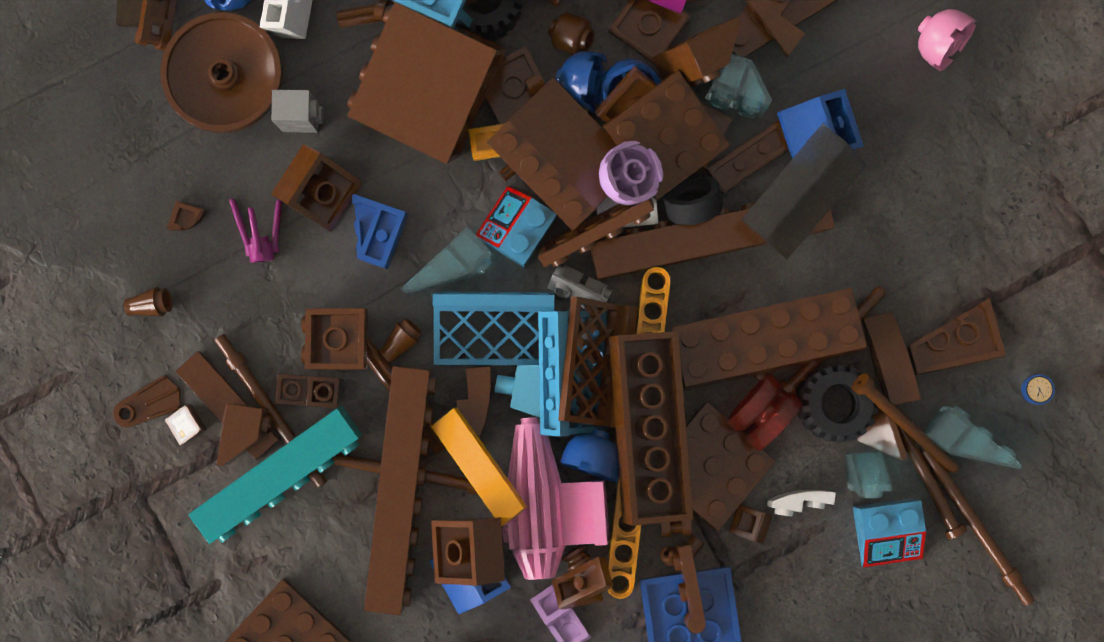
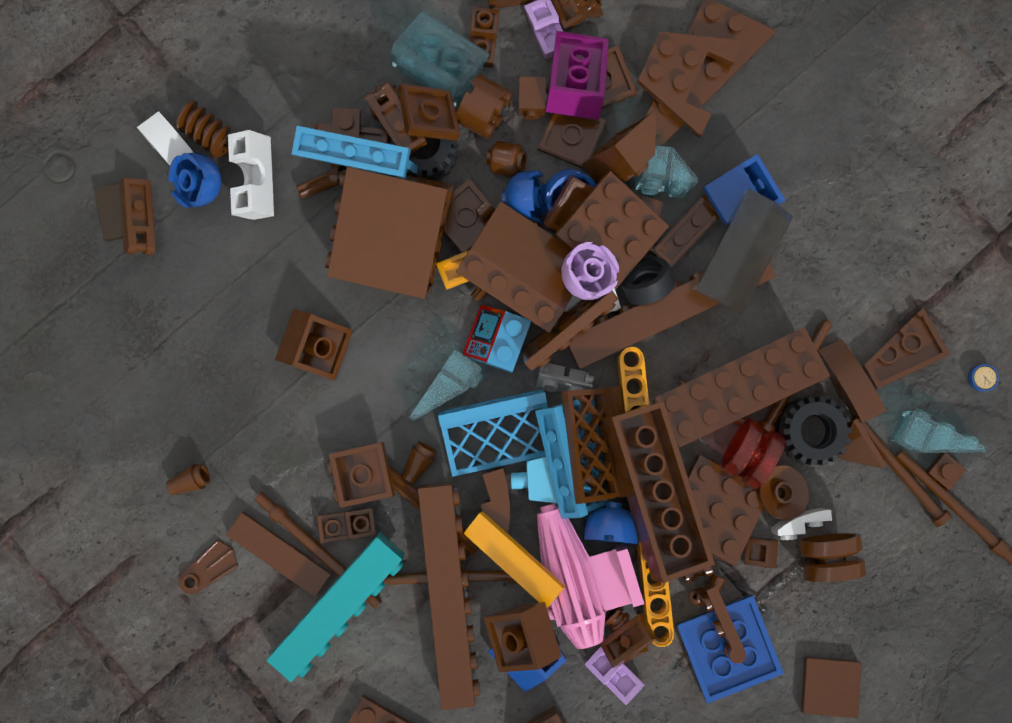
camera: 15 degrees left, 0 degrees up
reddish brown dish [160,12,283,133] -> none
slope [165,404,207,446] -> none
reddish brown tile [166,200,207,231] -> none
reddish brown slope [217,403,272,466] -> none
magenta plant [229,198,282,263] -> none
light grey brick [271,90,324,133] -> none
blue wing [352,194,409,270] -> none
clear light blue slope [845,451,892,498] -> none
reddish brown bar [852,373,959,473] -> none
dark azure slope [853,498,926,567] -> none
bright pink cylinder [918,9,976,71] -> none
none -> reddish brown dish [759,465,809,520]
none -> reddish brown wheel [798,533,867,582]
none -> reddish brown plate [926,452,966,491]

